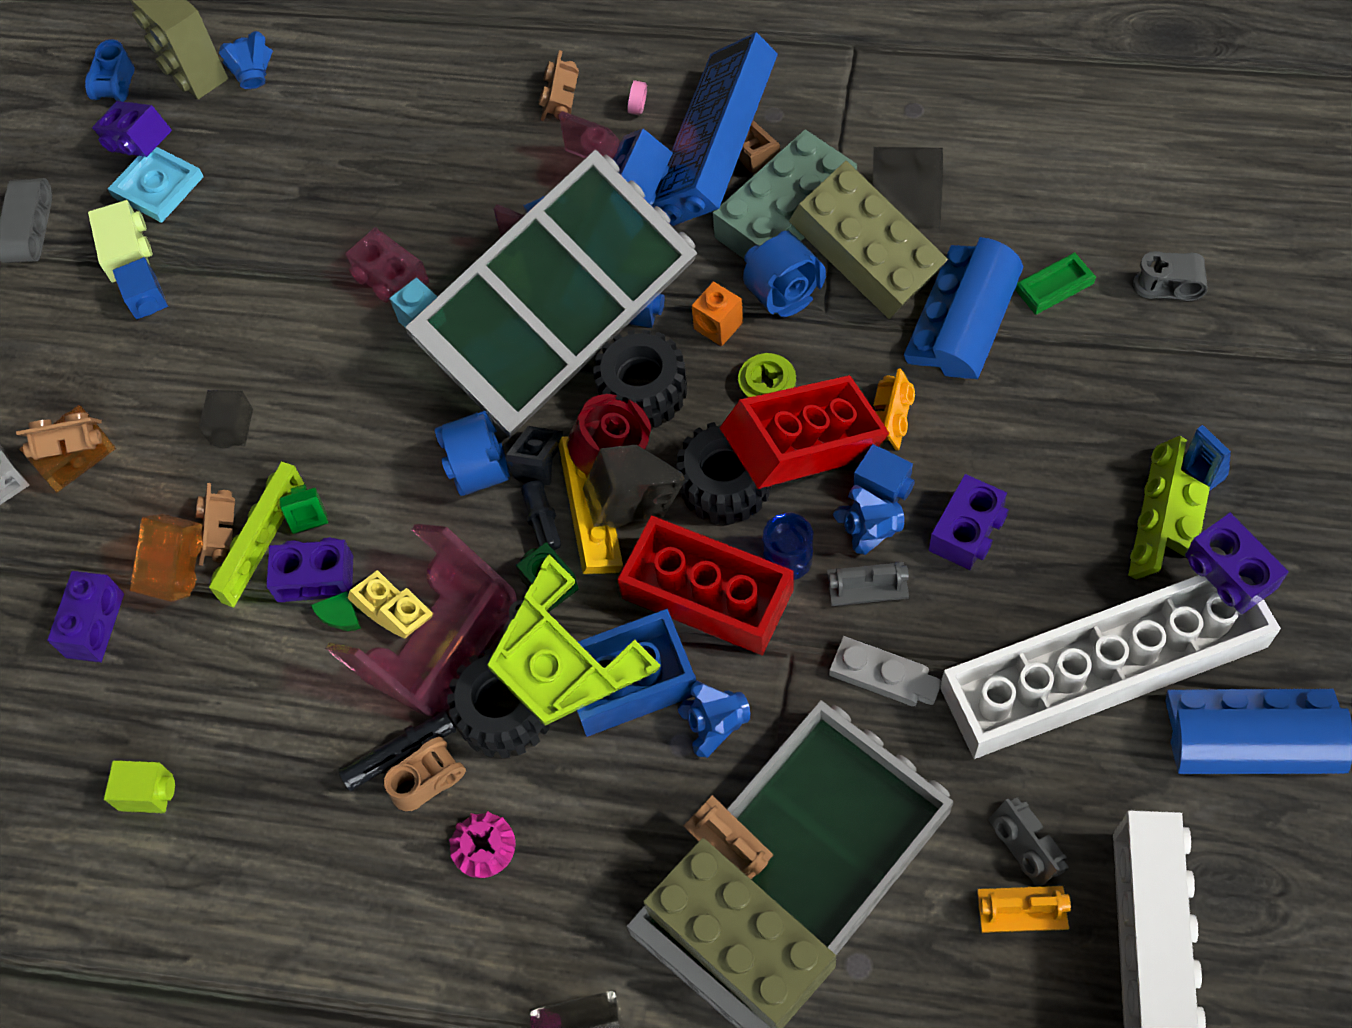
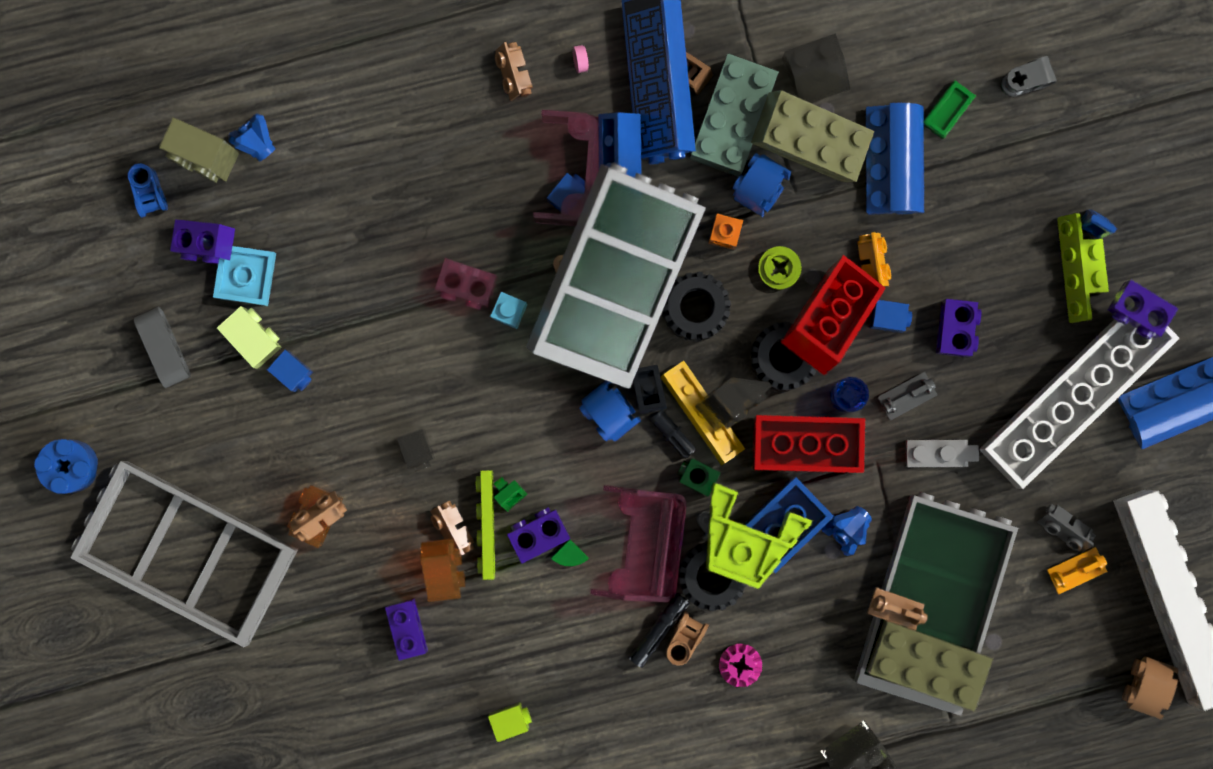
camera: 30 degrees left, 25 degrees up
light yellow slope [347,570,434,638] -> none
dark red brick [566,394,651,483] -> none
blue rock [833,485,905,555] -> none

